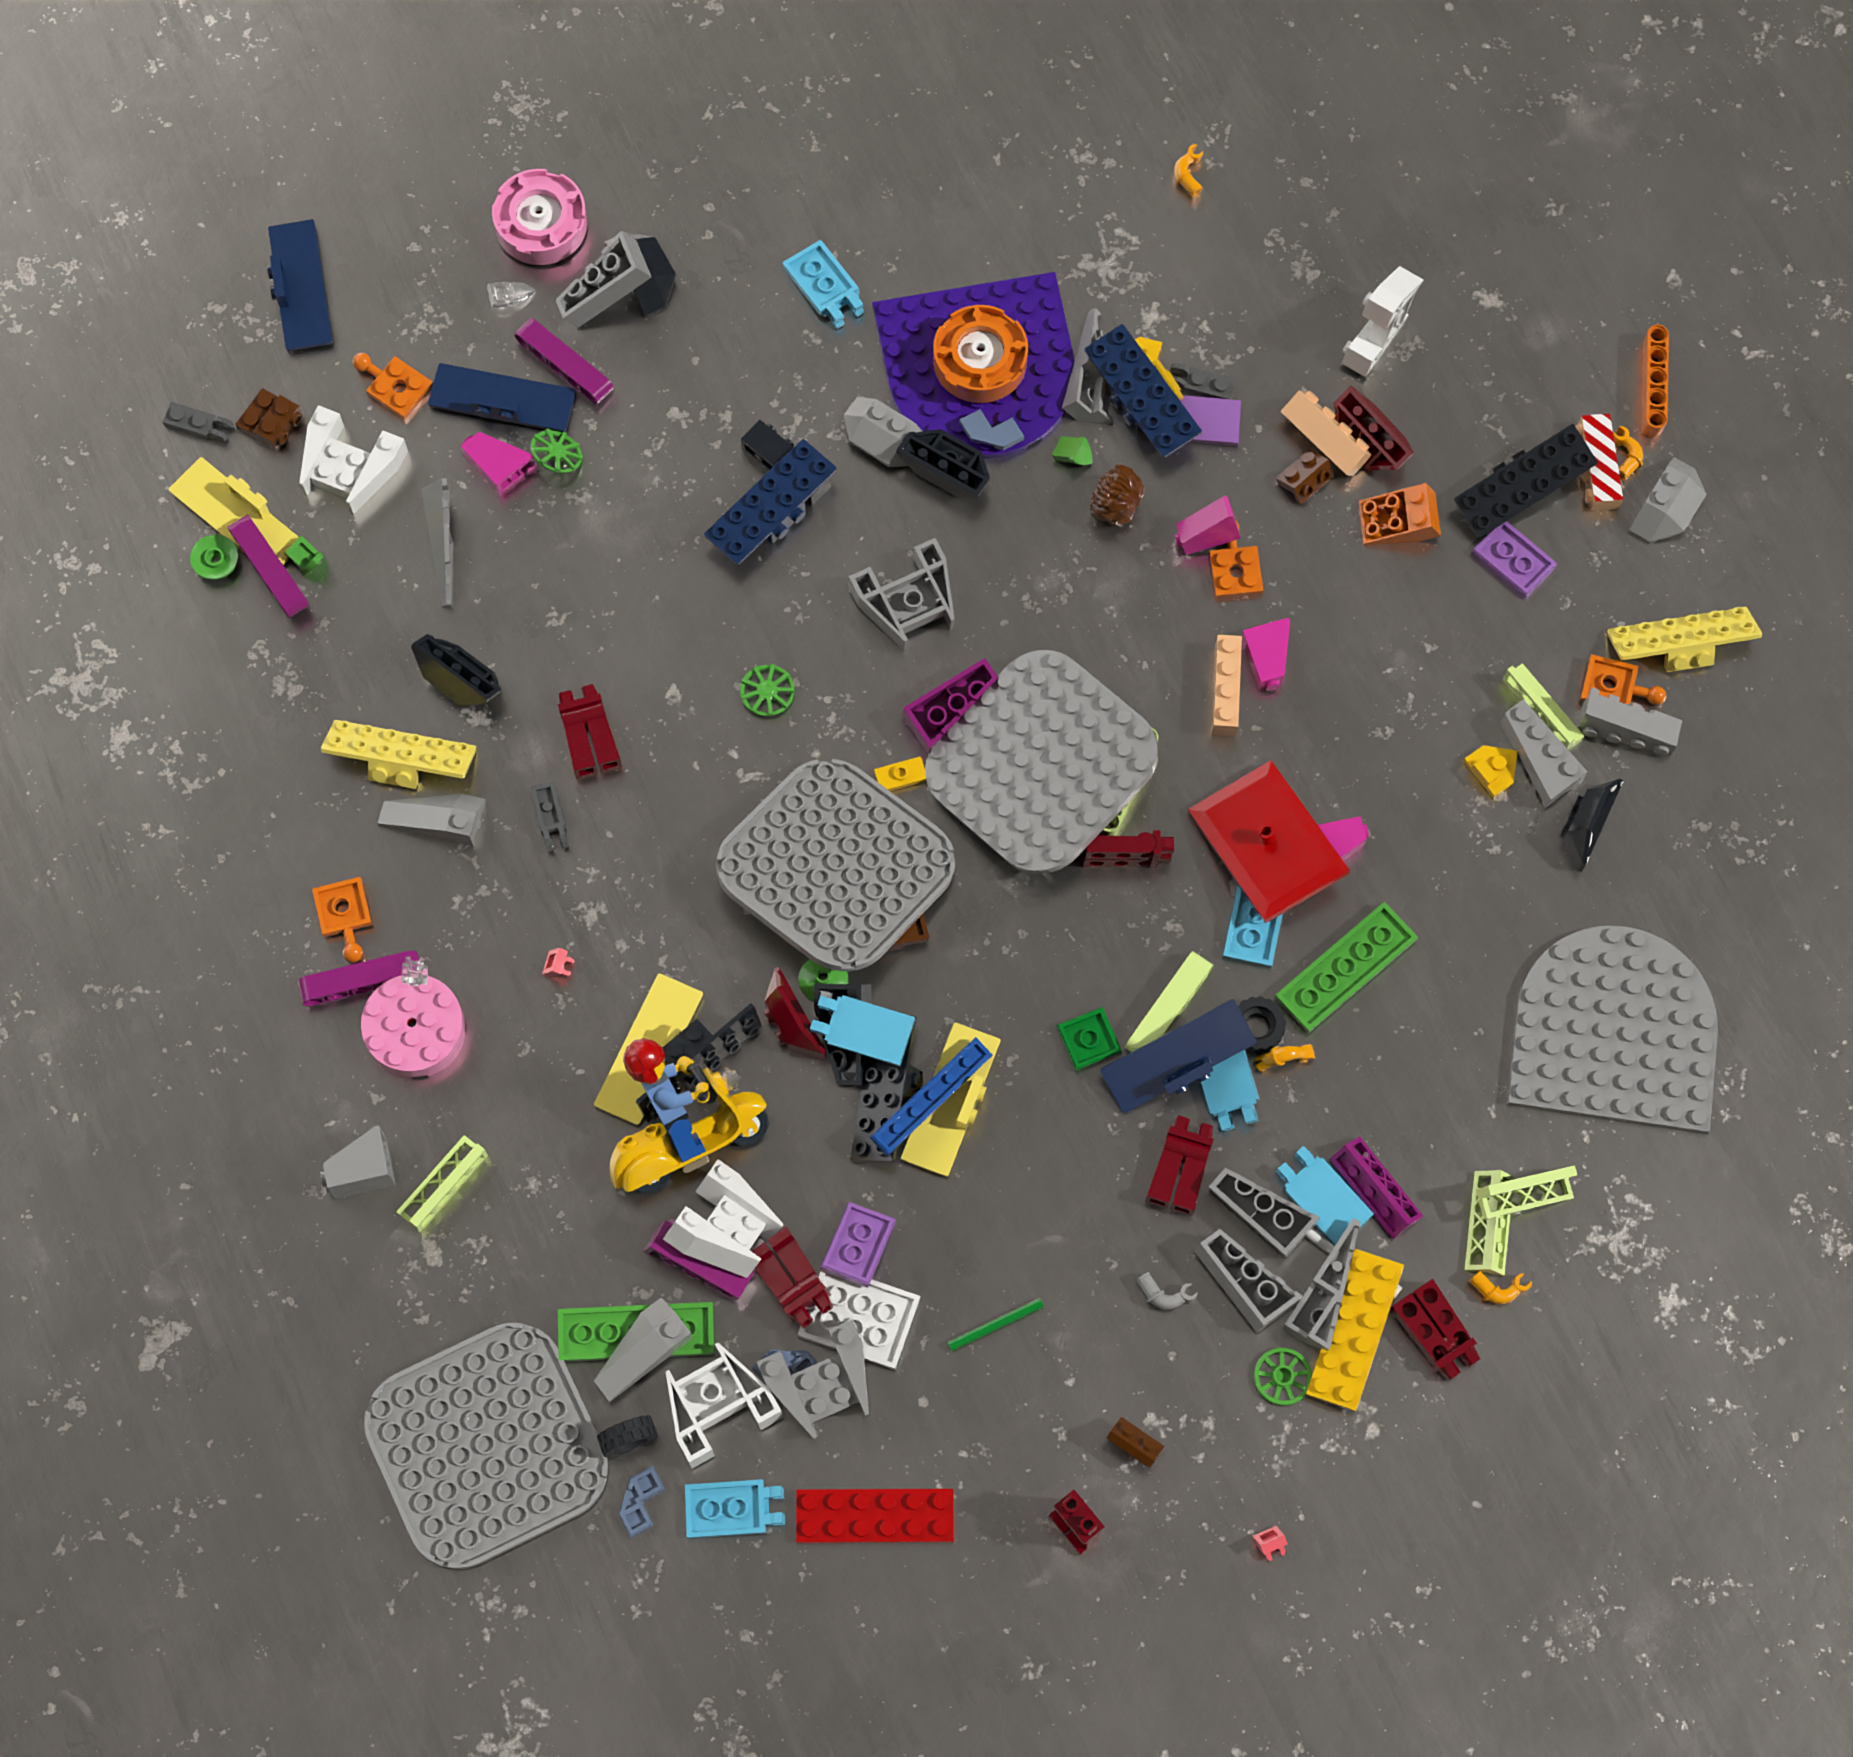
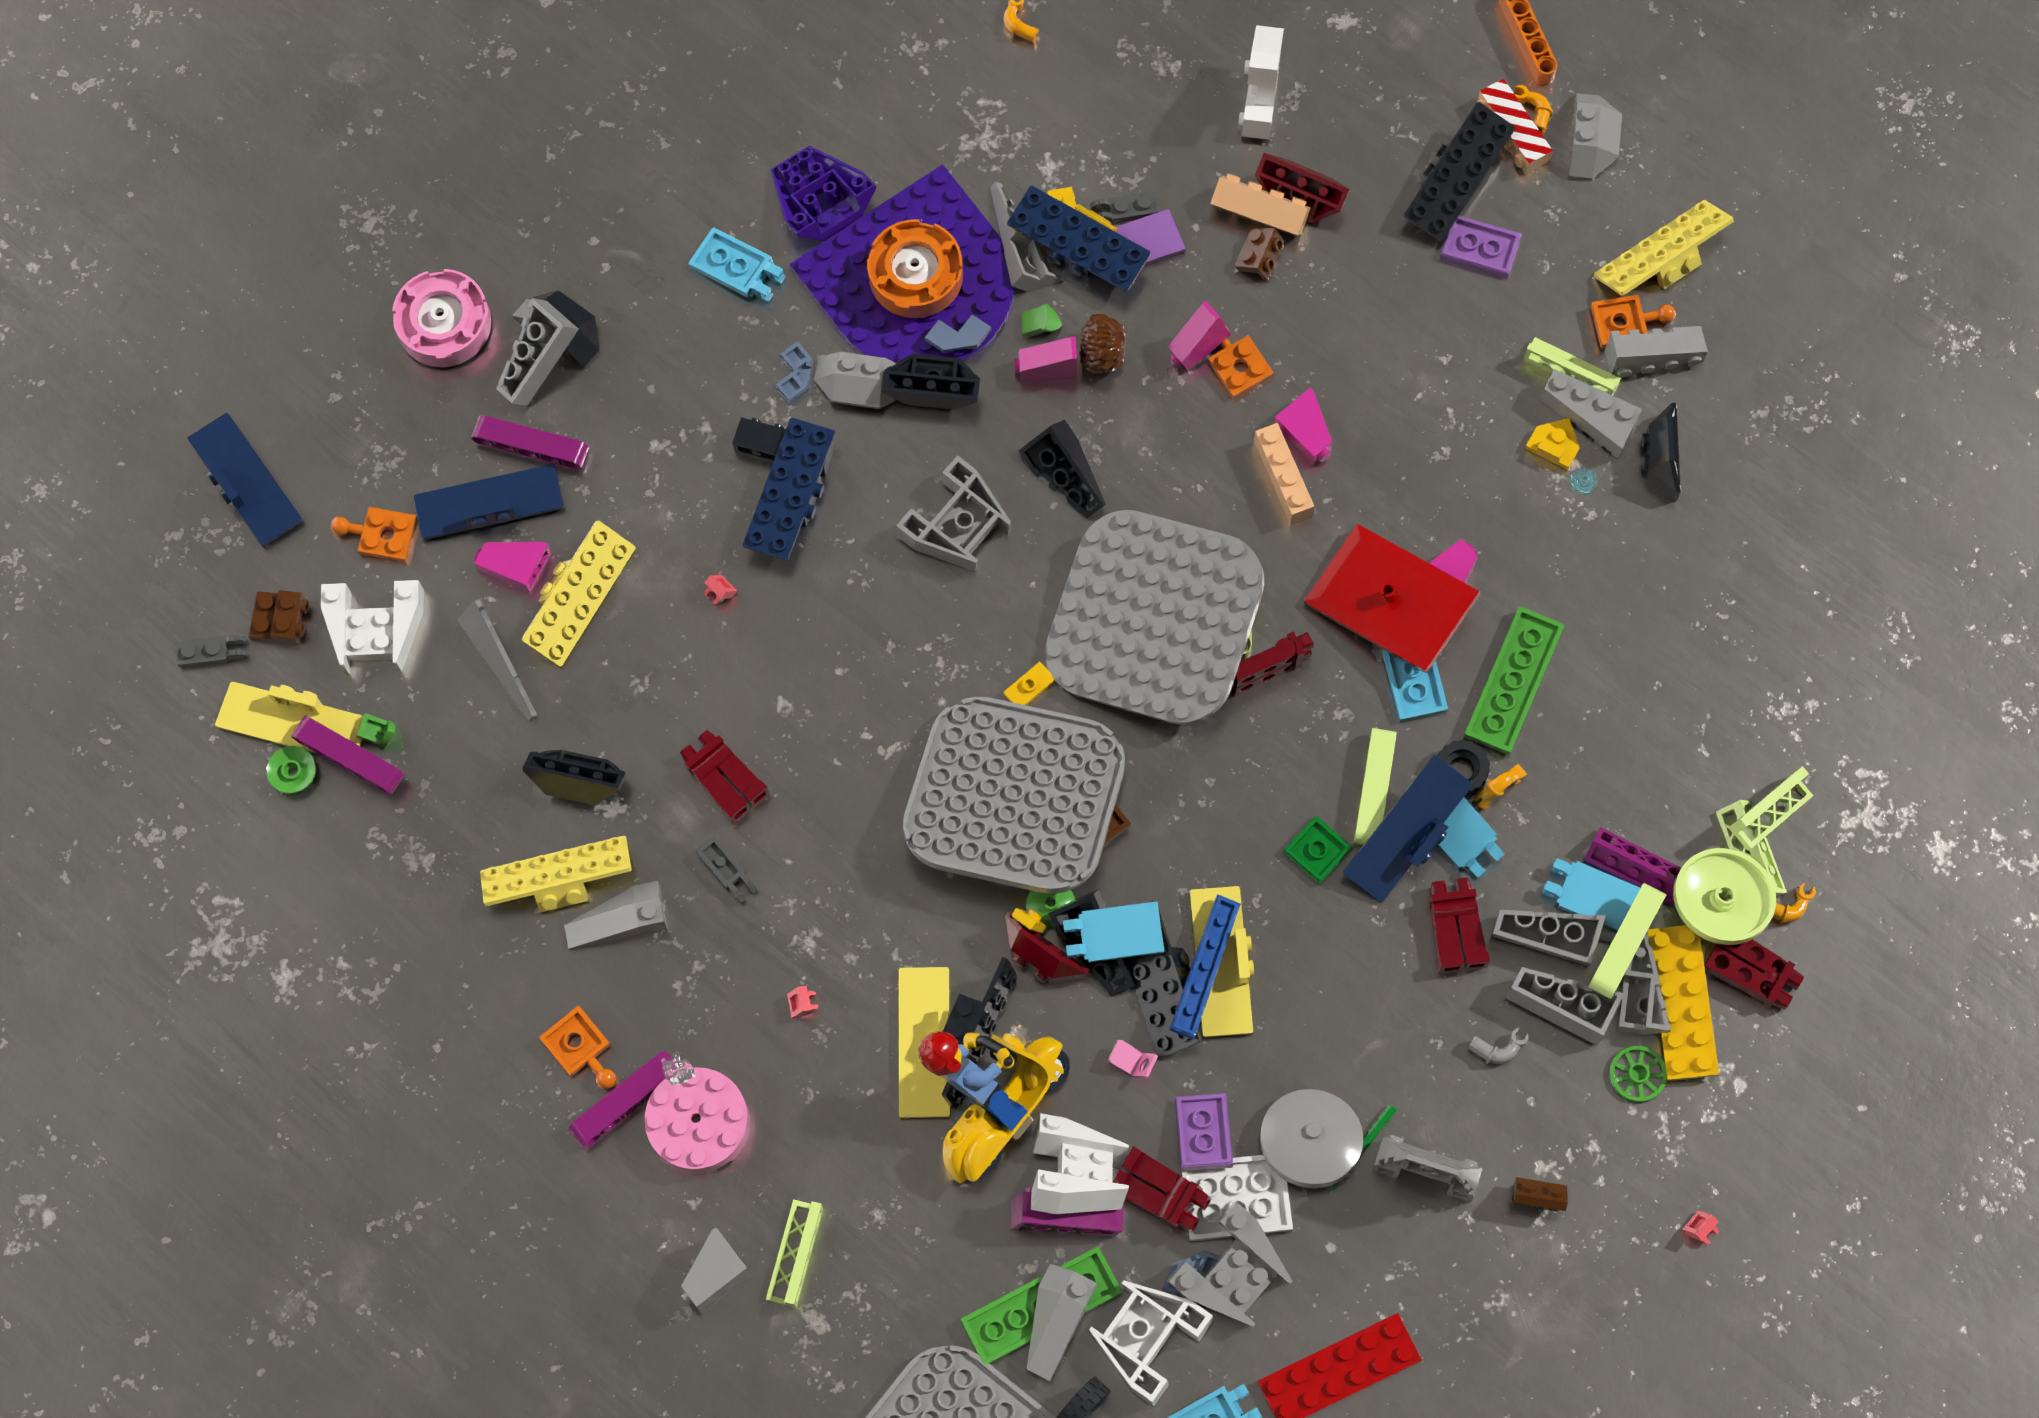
camera: 20 degrees left, 0 degrees up
clear plate [487,281,536,308] -> none
bright green wheel [530,429,583,473] -> none
bright green wheel [740,664,795,716] -> none
magenta wedge [902,658,998,754] -> none
dark red hips [1048,1489,1105,1556] -> none
orange slope [1359,483,1441,545] -> none
light grey plate [1507,926,1718,1134] -> none
none -> light yellow bracket [521,521,635,667]
none -> coral tile [704,575,737,605]
none -> dark purple wedge [770,146,876,240]
none -> sand blue tile [774,341,813,405]
none -> yellow plate [1012,908,1049,934]
none -> dark pink slope [1014,336,1077,381]
none -> black wedge [1018,419,1106,518]
none -> bright pink bracket [1108,1040,1158,1078]
none -> light grey dish [1260,1089,1363,1188]
none -> light grey wedge [1373,1135,1483,1202]
none -> clear light blue plant [1570,468,1598,495]
none -> yellowish green beam [1588,883,1667,999]
none -> yellowish green dish [1673,848,1776,945]

